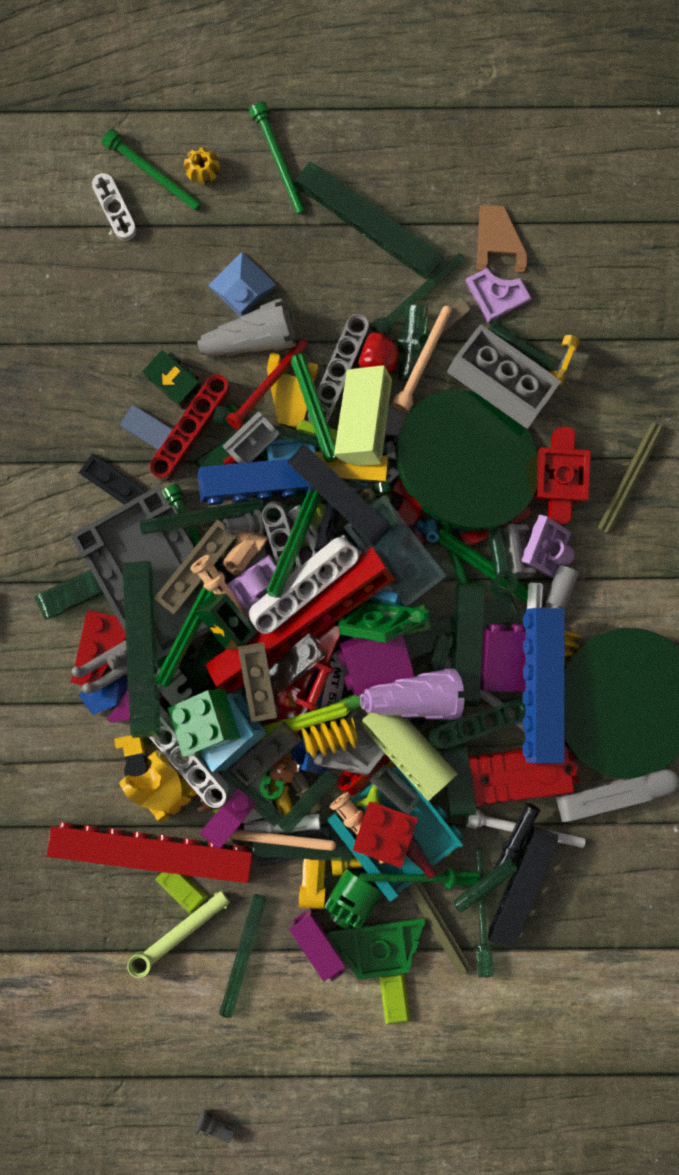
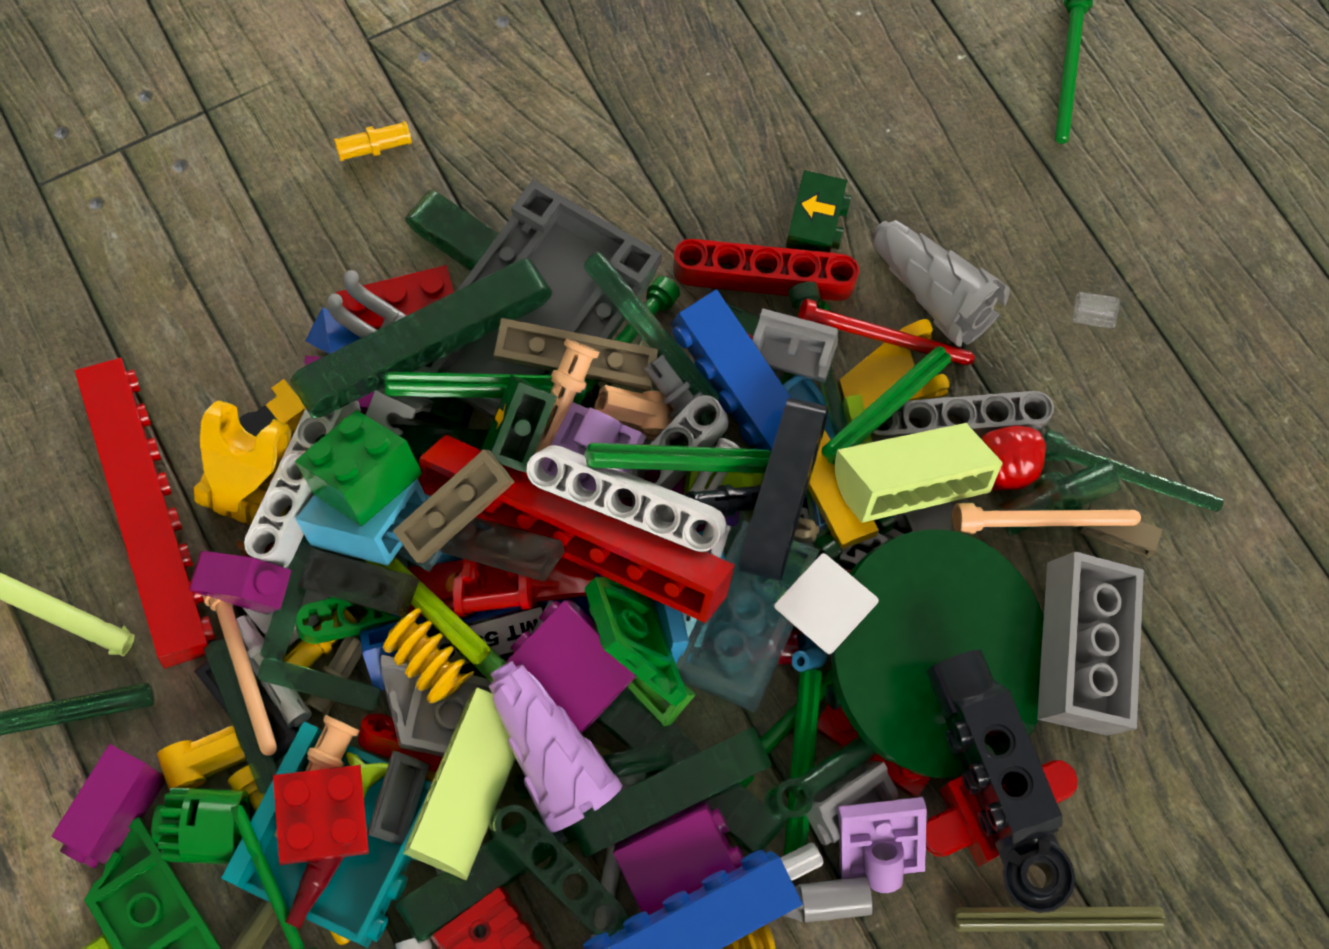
camera: 55 degrees right, 15 degrees down
black tile [79,453,148,505] -> none
white beam [92,173,136,241] -> none
sand blue tile [120,405,172,450] -> none
lime tile [155,872,208,915] -> none
yellow piece [184,147,220,185] -> none
medium blue slope [208,252,277,317] -> none
green piece [249,102,305,215] -> none
reddish brown plant [270,752,300,784] -> none
clear green beam [294,162,443,280] -> none
lavender tile [465,268,532,323] -> none
medium nougat flag [476,205,527,273] -> none
clear green pin [488,318,556,372] -> none
yellow flag [550,335,580,387] -> none
none -> white sticker [774,554,879,654]
none -> black brick [926,650,1075,913]
none -> clear piece [1072,291,1120,329]

